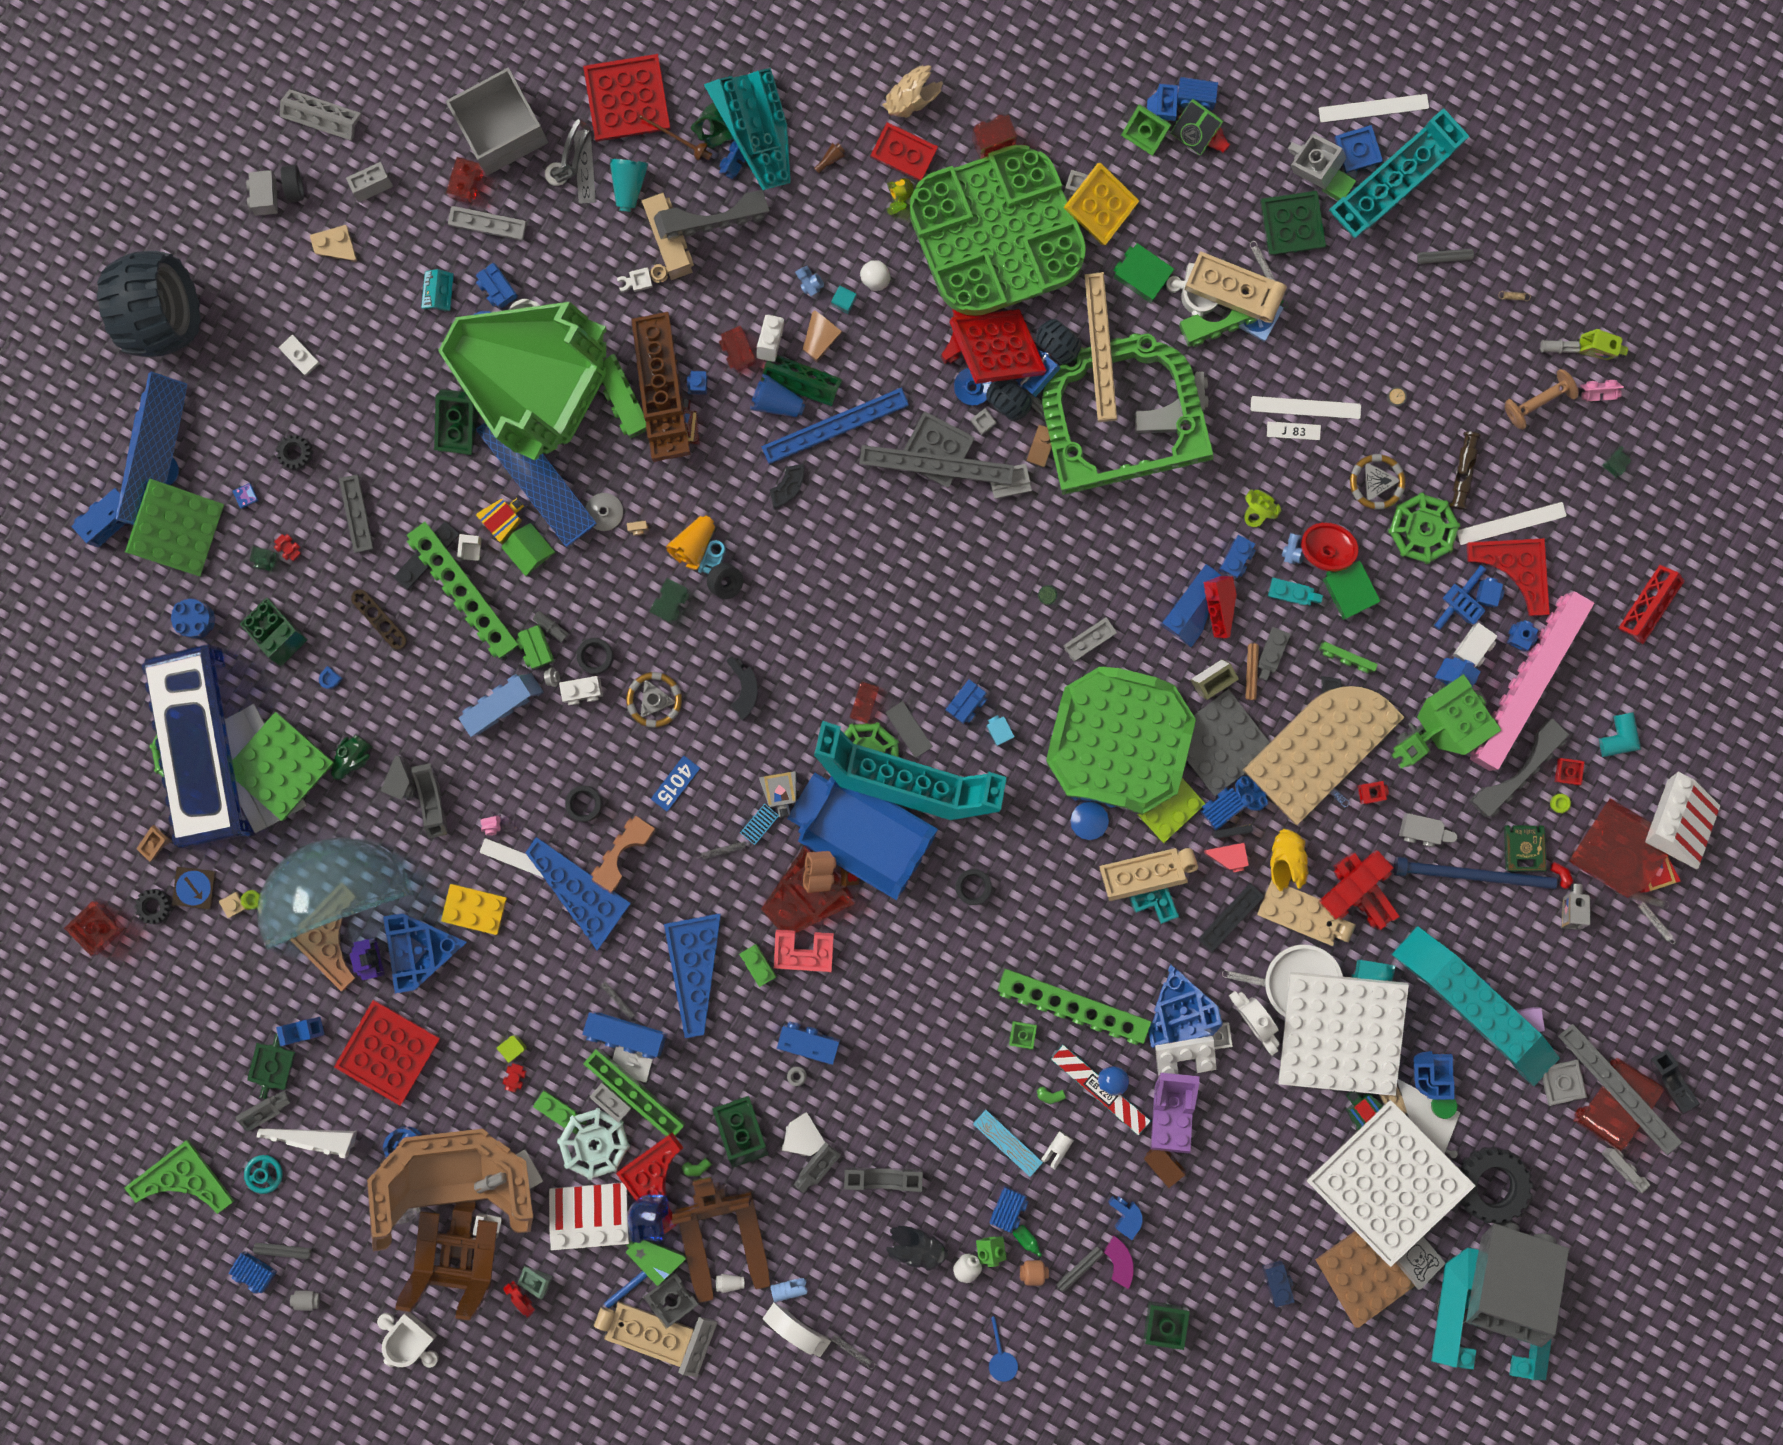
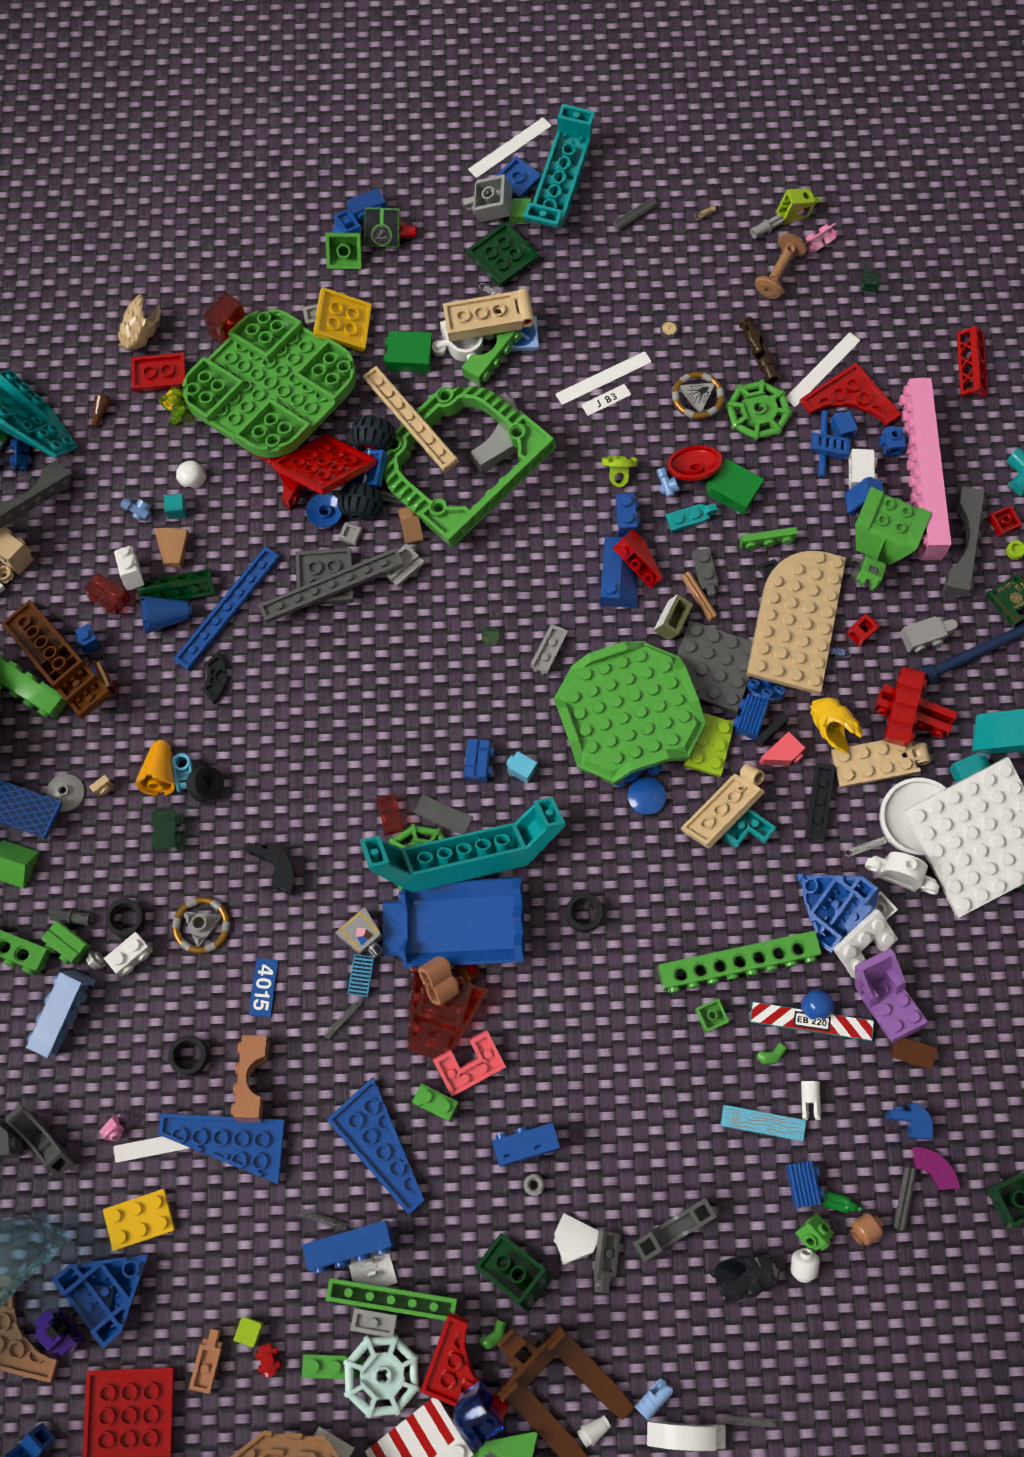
camera: 30 degrees left, 15 degrees down
blue piece [989,1316,1018,1382] -> none
none -> nougat hinge [189,1328,223,1394]

